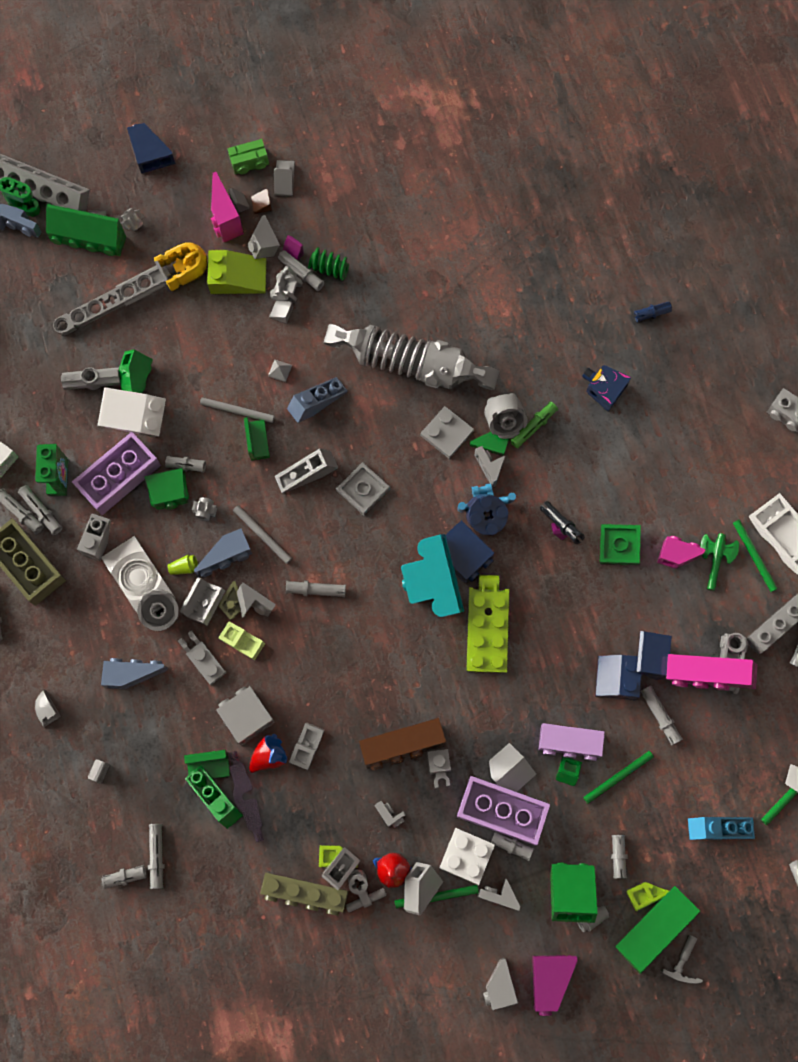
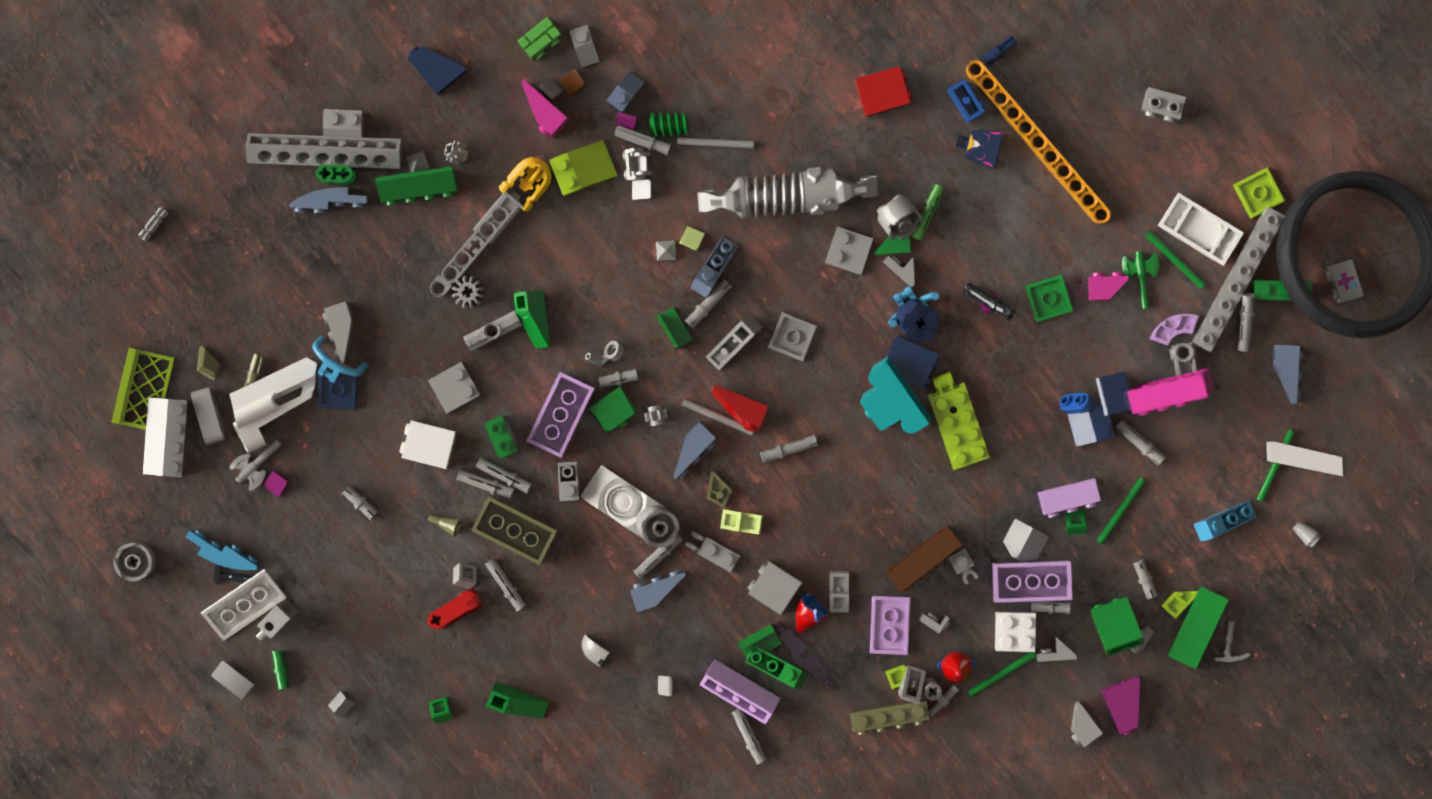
camera: 20 degrees left, 15 degrees up
white slope [97,388,166,437] -> none
light grey pin [102,865,146,889] -> none
lime cone [168,554,198,575] -> none
light grey bracket [180,577,225,626] -> none
light grey piece [200,397,275,423] -> none
light grey slope [237,583,276,617] -> none
light grey slope [248,215,280,259] -> none
light grey slope [404,862,443,916] -> none
none -> light grey slope [323,109,365,137]
none -> light grey plate [428,362,480,414]
none -> light grey gear [452,276,484,308]
none -> light grey plate [585,341,624,367]
none -> sand blue slope [606,71,645,113]
none -> light grey pin [634,534,683,580]
none -> light grey bar [677,137,754,149]
none -> yellowish green slope [680,226,705,251]
none -> light grey pin [684,279,732,329]
none -> lavender brick [700,659,781,724]
none -> red slope [711,385,768,432]
none -> red brick [855,66,913,117]
none -> lavender tile [870,596,911,655]
none -> blue brick [947,79,985,124]
none -> light orange beam [966,60,1110,224]
none -> blue plate [1060,393,1093,414]
none -> lavender tile [1150,314,1199,346]

